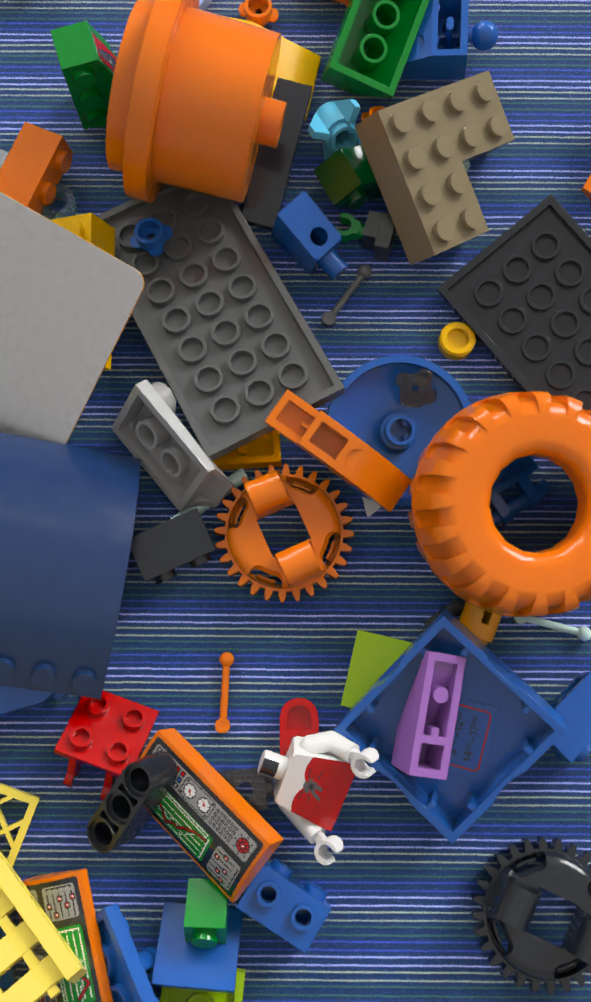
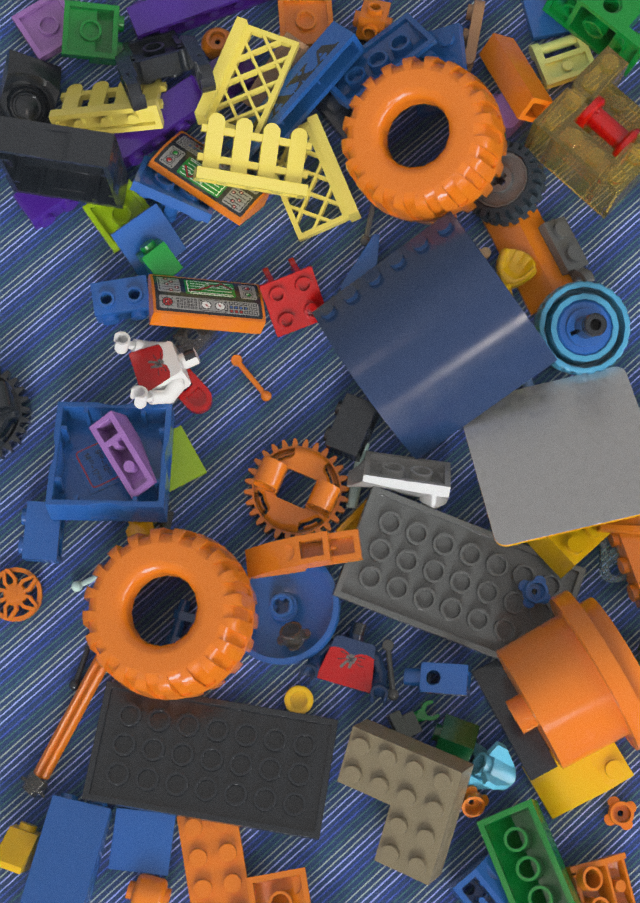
camera: 135 degrees right, 0 degrees up
black beam [87,751,177,853] -> none
none -> torso [297,621,388,706]

